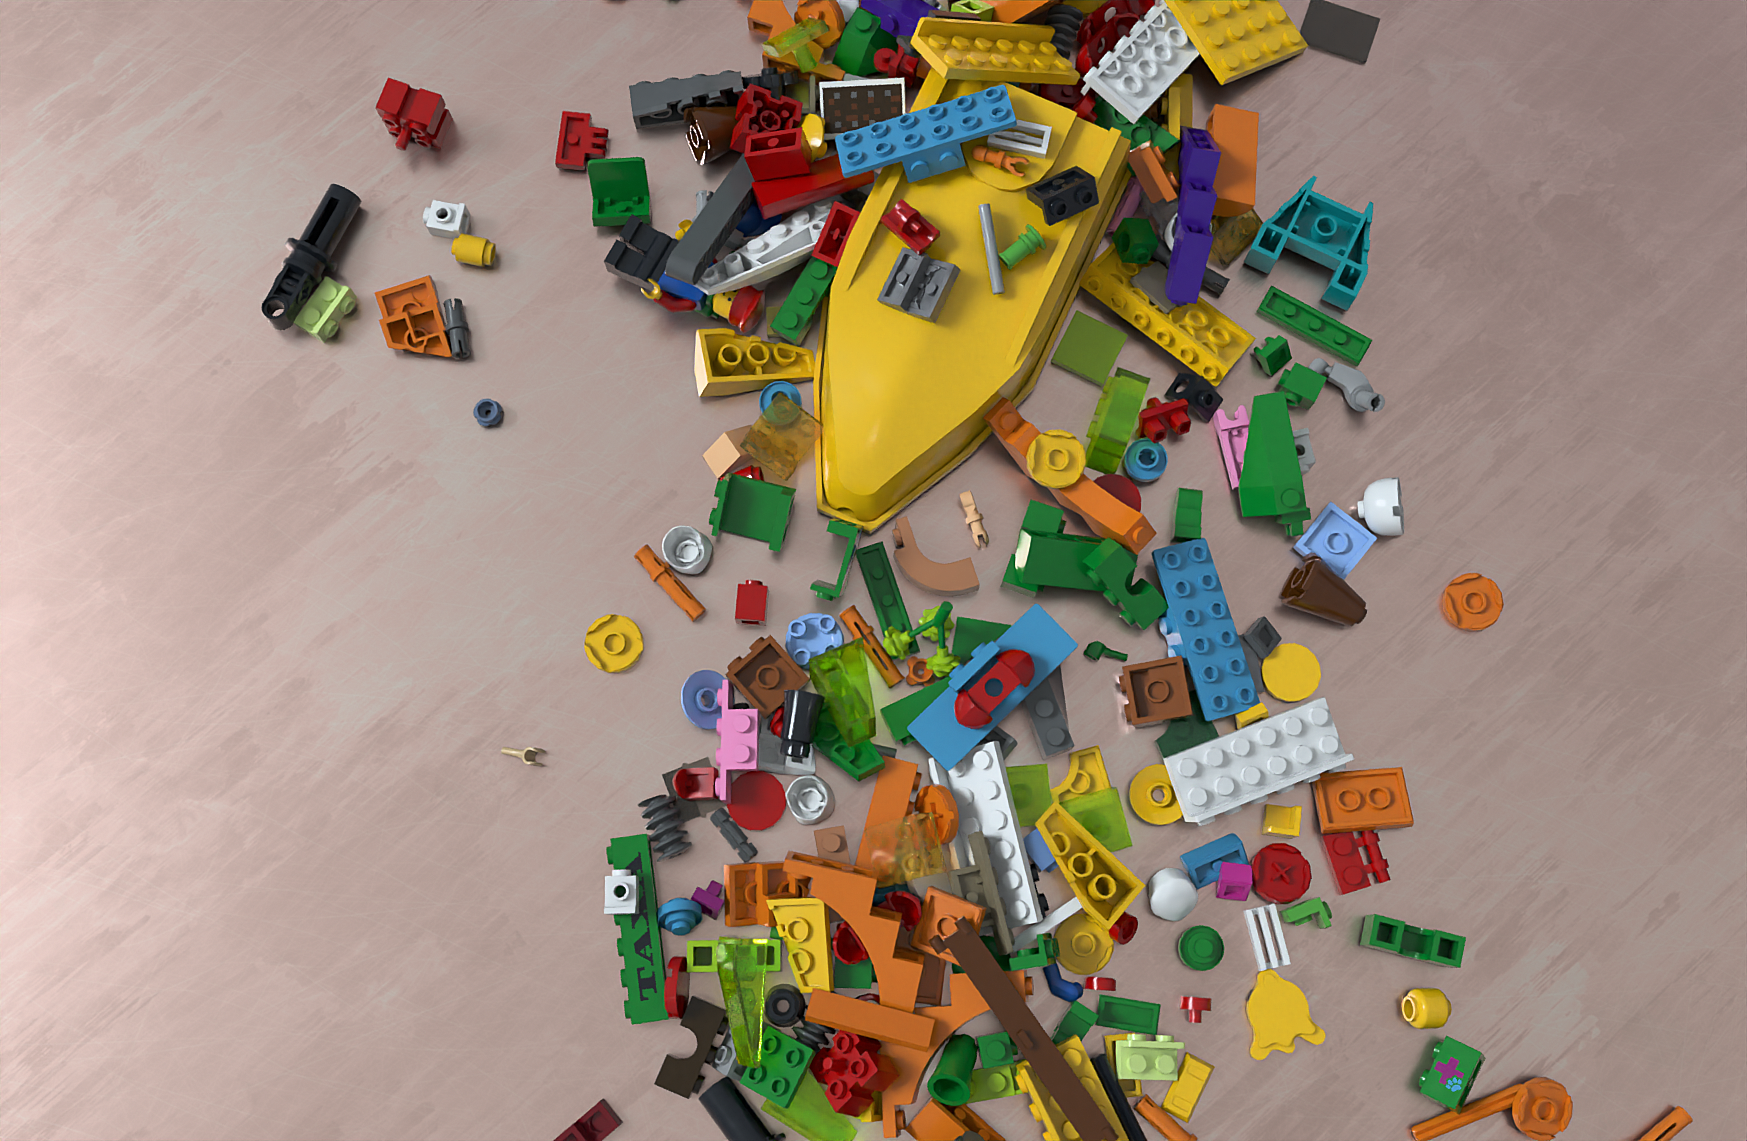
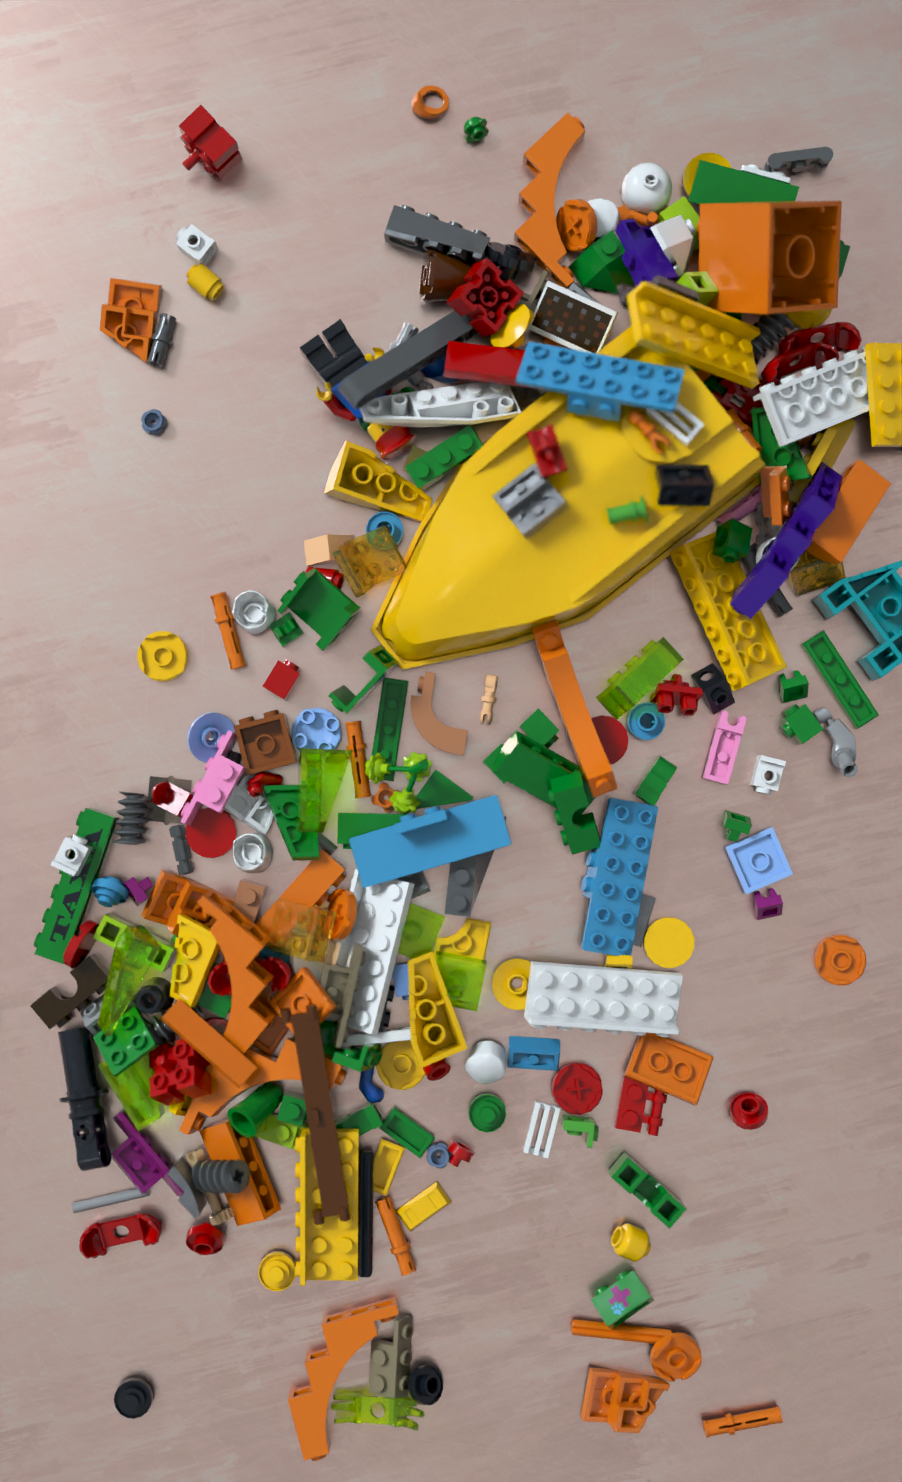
camera: 25 degrees right, 10 degrees up
black piece [261,184,361,330] -> none
yellowish green bracket [294,276,357,343] -> none
tan hand [501,747,545,766] -> none
red hinge [555,111,609,170] -> none
green bracket [587,157,651,227] -> none
red brick [744,127,812,181] -> none
clear neon green tile [761,17,829,73] -> none
black plant [780,690,826,759] -> none
red slope [811,201,861,267] -> none
red hips [873,44,920,88] -> none
red piece [954,649,1035,729] -> none
light grey bar [978,204,1005,295] -> none
yellow tile [1026,429,1086,489] -> none
lime tile [1051,310,1128,387] -> none
red tile [1071,93,1098,123] -> none
red tile [1083,976,1116,991] -> none
green hand [1084,641,1128,661] -> none
yellowish green bracket [1116,1034,1185,1081] -> none
dark orange plate [1119,655,1194,728] -> none
dark tan piece [1129,261,1183,315] -> none
clear green tile [1154,689,1219,761] -> none
dark pink slope [1216,862,1253,901] -> none
green wedge [1238,391,1307,517] -> none
dark grey tile [1243,616,1282,659] -> none
yellow tile [1246,969,1326,1060] -> none
yellow panel [1262,804,1302,839] -> none
reddish brown cone [1281,552,1367,626] -> none
white cylinder [1358,477,1404,536] -> none
none -> green tile [269,612,304,648]
none -> sand blue plate [427,1143,452,1169]
none -> red plate [730,1092,768,1130]
none -> magenta tile [754,888,783,920]

